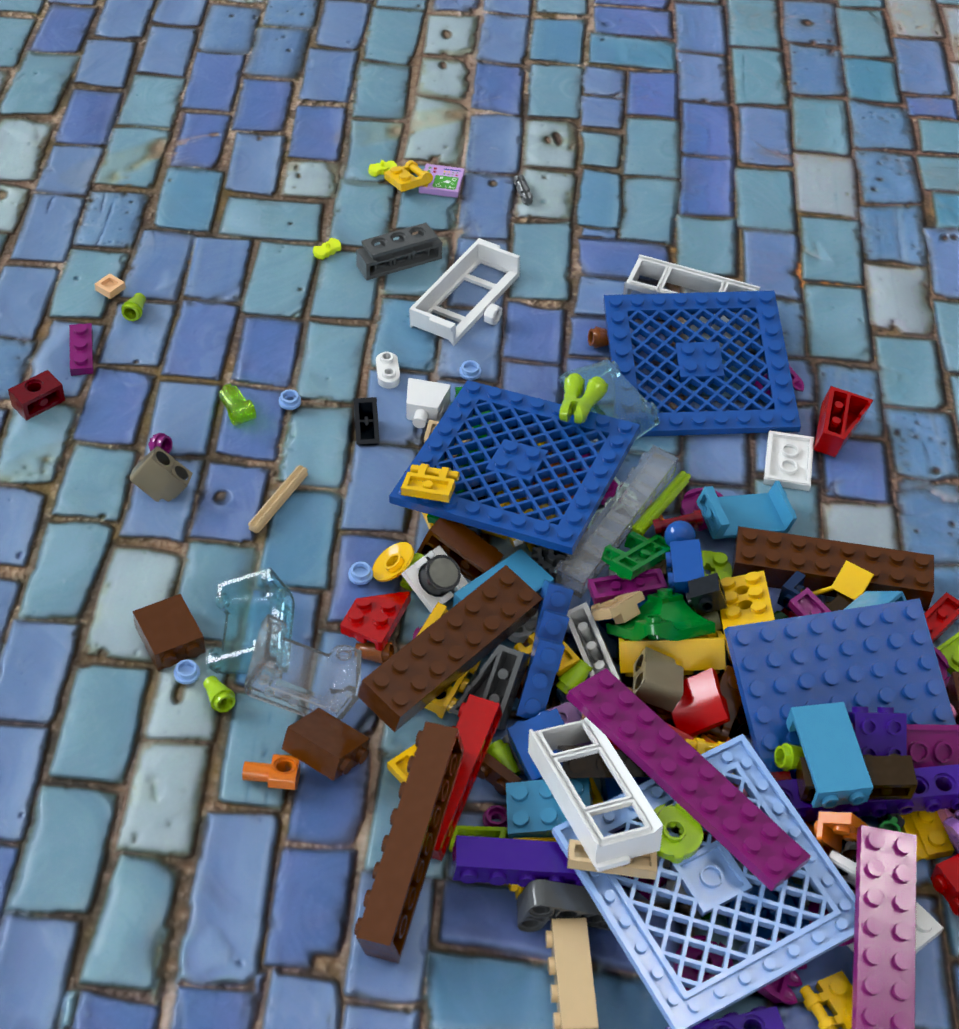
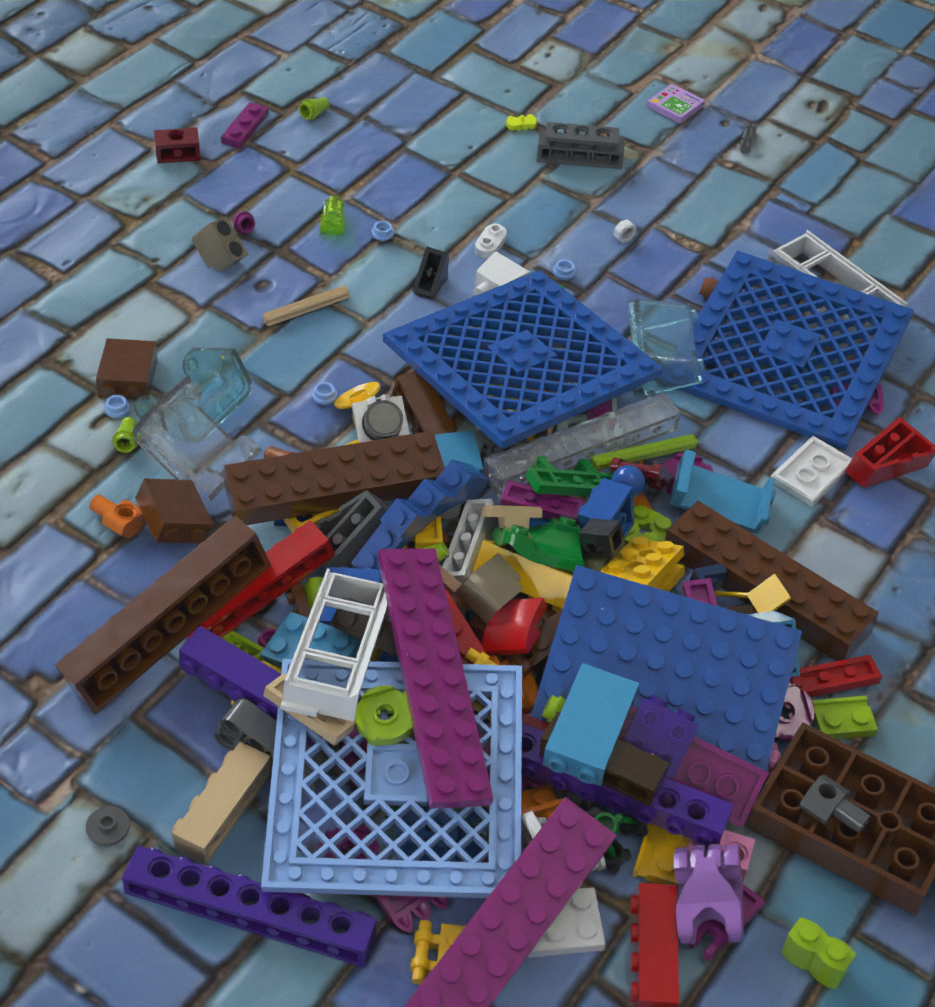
camera: 30 degrees right, 0 degrees up
light nougat plate [94,273,126,299] -> none
red wing [340,591,411,651] -> none
neon yellow piece [368,160,397,177] -> none
yellow plate [384,160,433,192] -> none
yellow plate [401,463,460,503] -> none
white piece [409,238,520,346] -> none
lime piece [559,373,608,424] -> none
orange bracket [814,811,869,853] -> none

